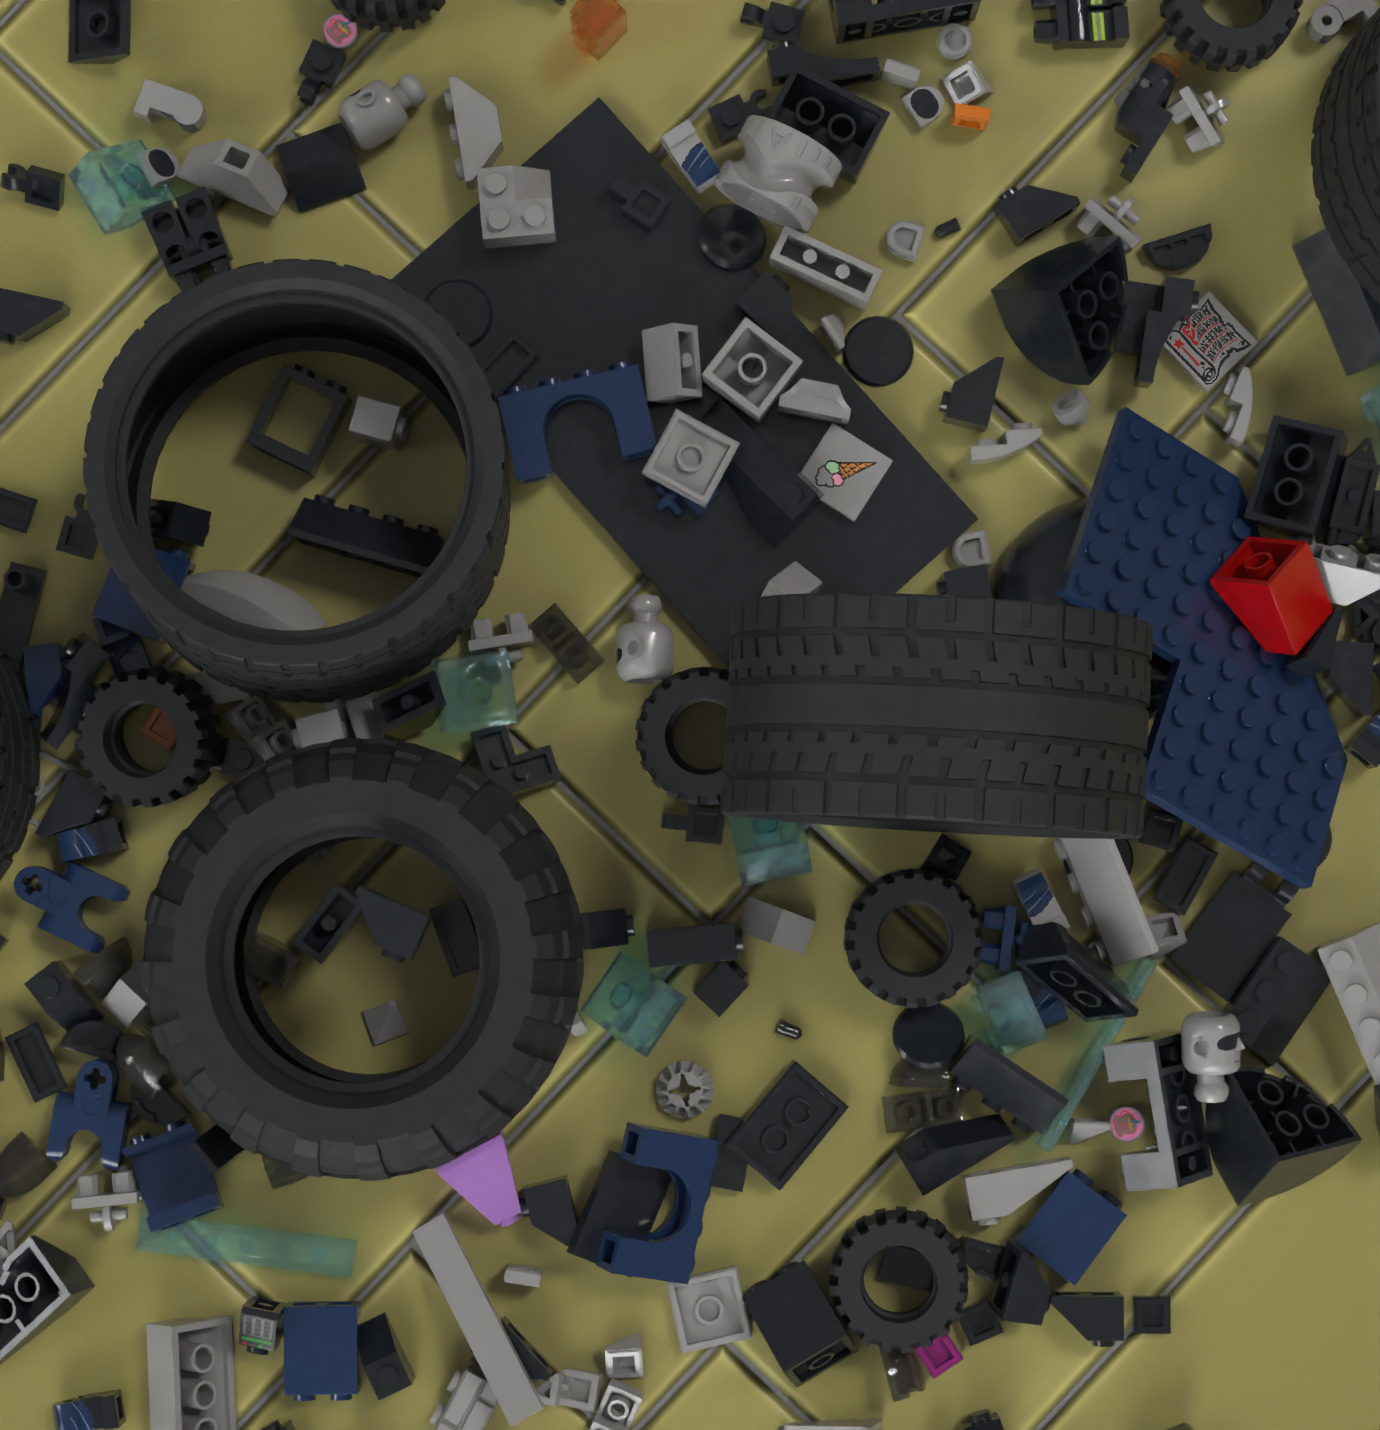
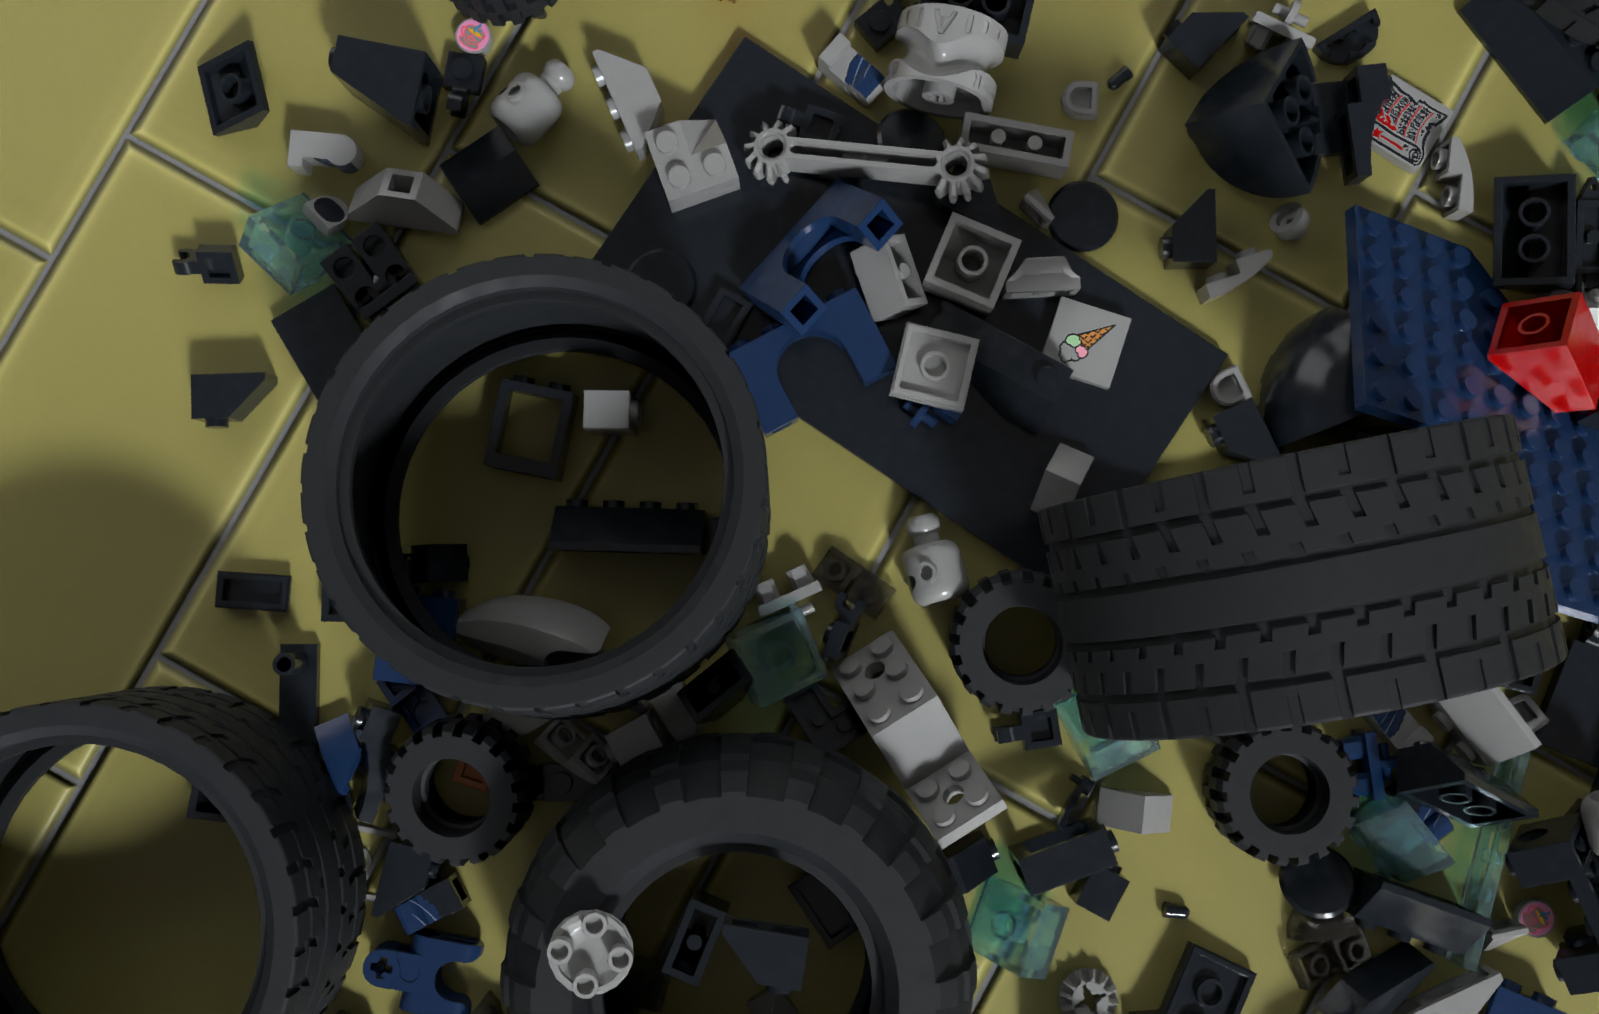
camera: 15 degrees left, 0 degrees up
none -> black tile [271,284,364,400]
none -> black slope [328,35,443,146]
none -> light grey dish [547,909,634,999]
none -> dark blue arch [739,179,903,336]
none -> light grey arm [744,119,989,204]
none -> black plate [822,591,867,660]
none -> light grey bracket [830,630,1008,850]
none -> black piece [1057,773,1095,831]

